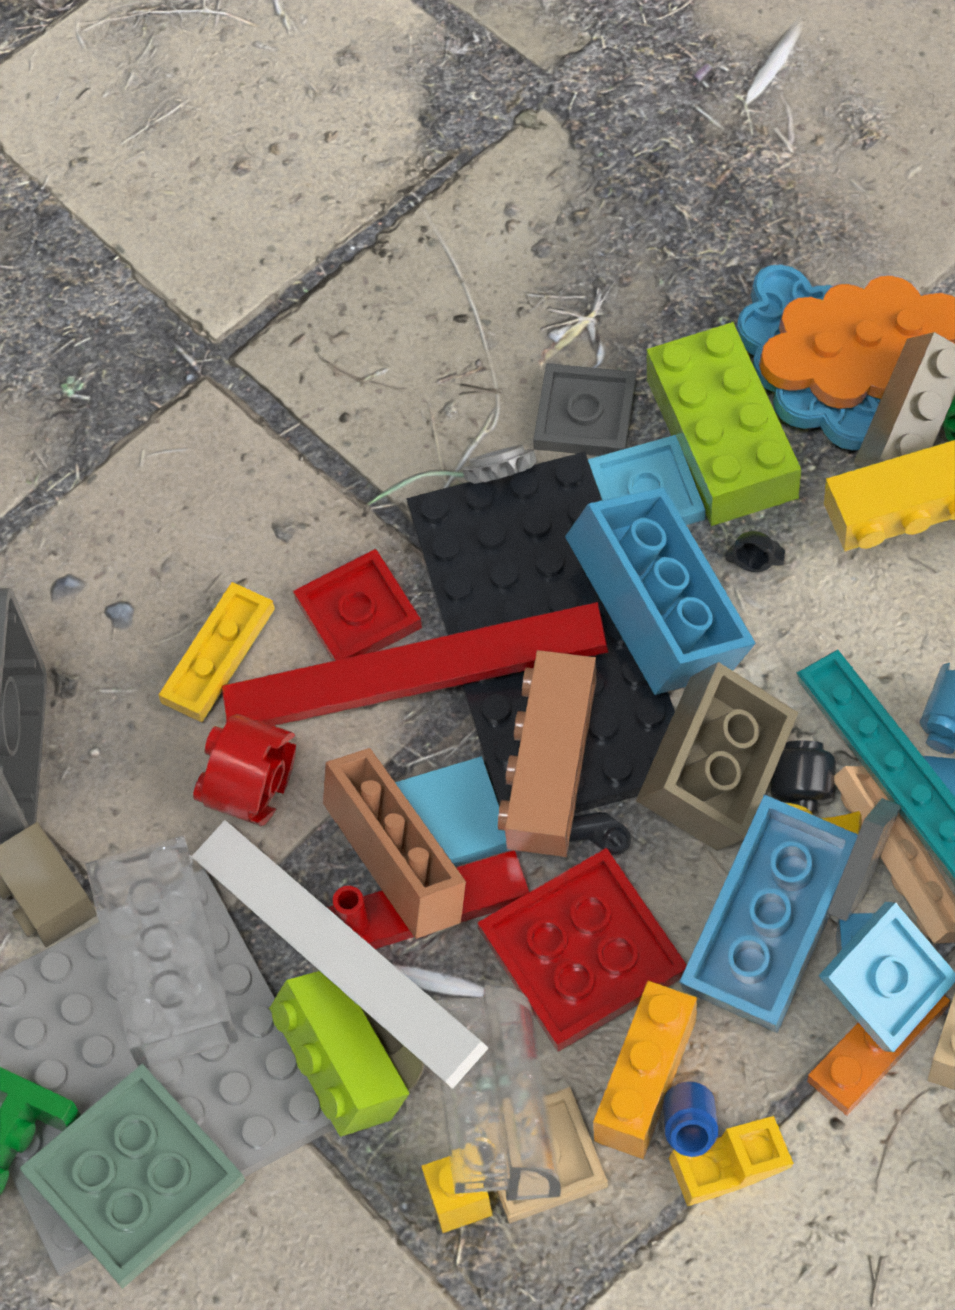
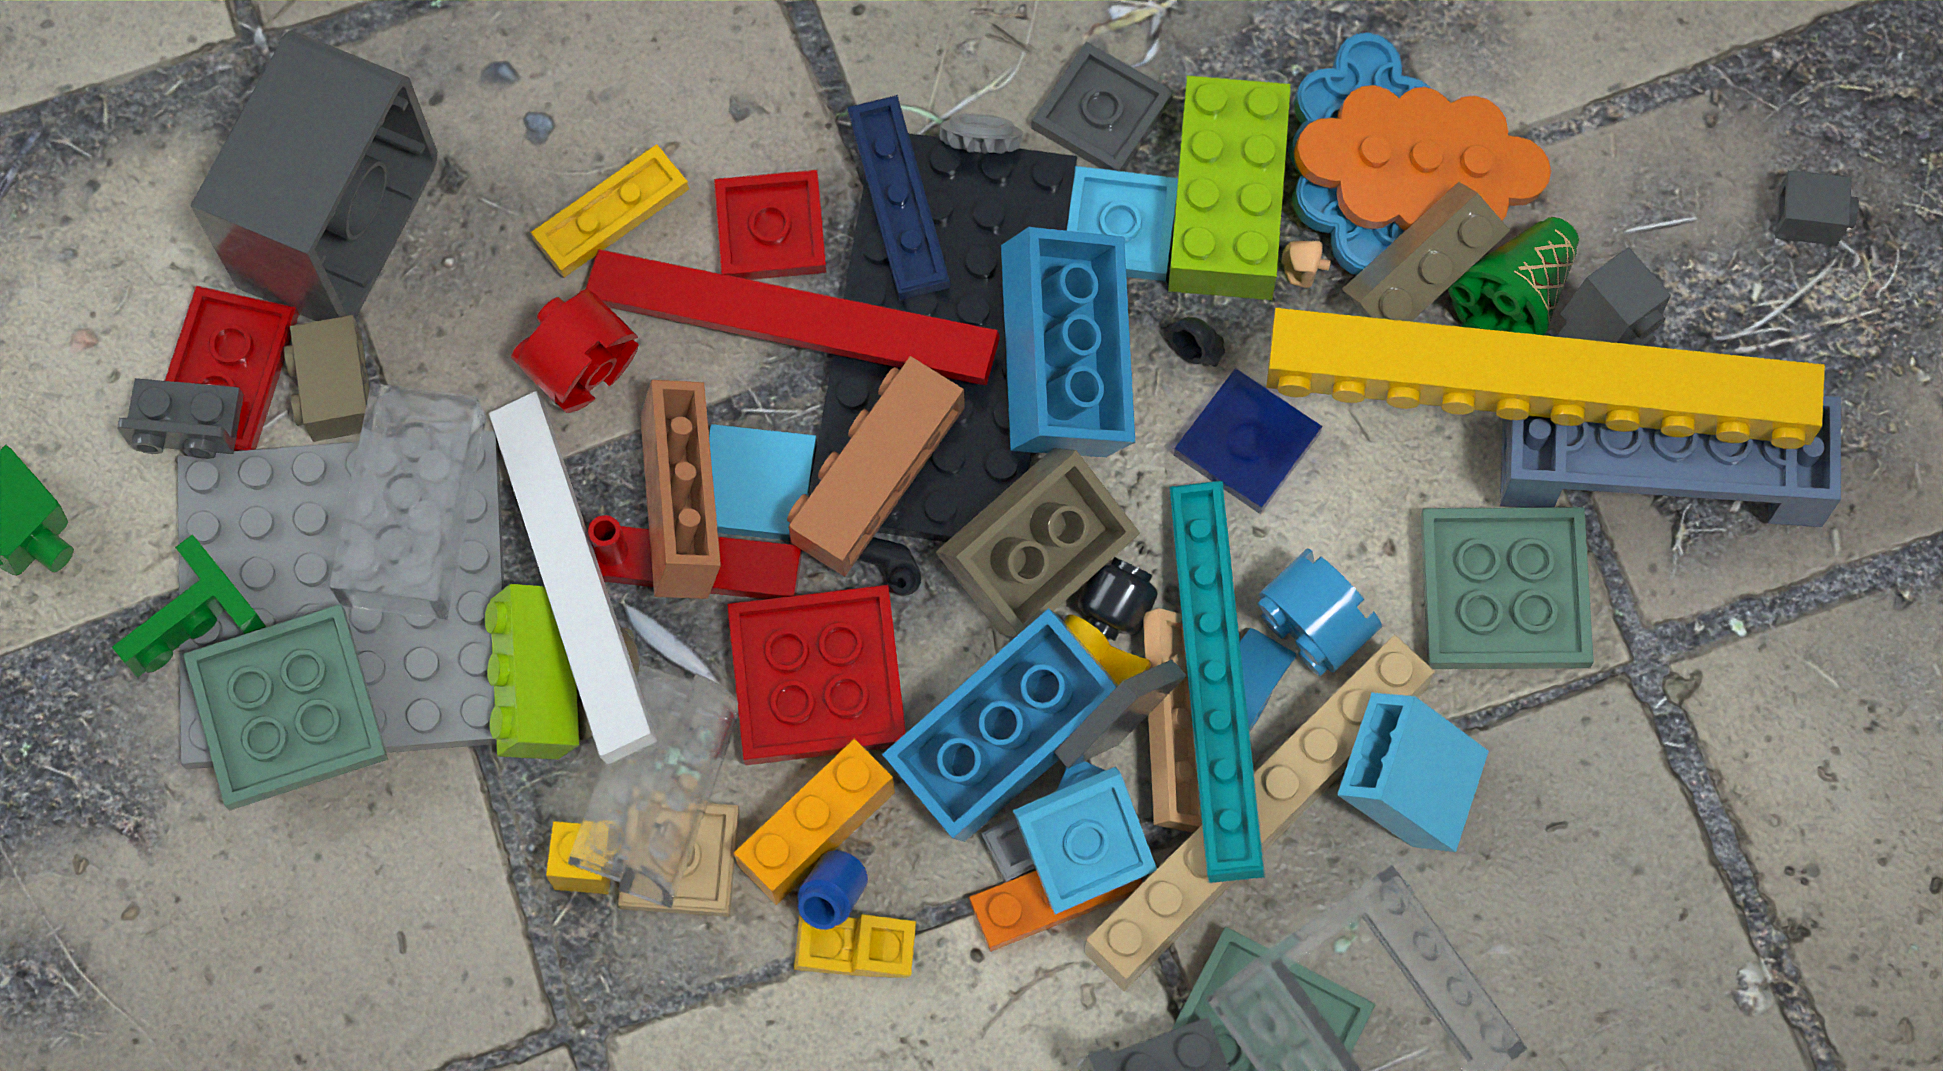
camera: 20 degrees right, 10 degrees up
none -> dark blue tile [847,95,950,300]
none -> light grey tile [981,817,1036,883]
none -> clear blue tile [1174,368,1323,514]
none -> light nougat piece [1281,240,1331,288]

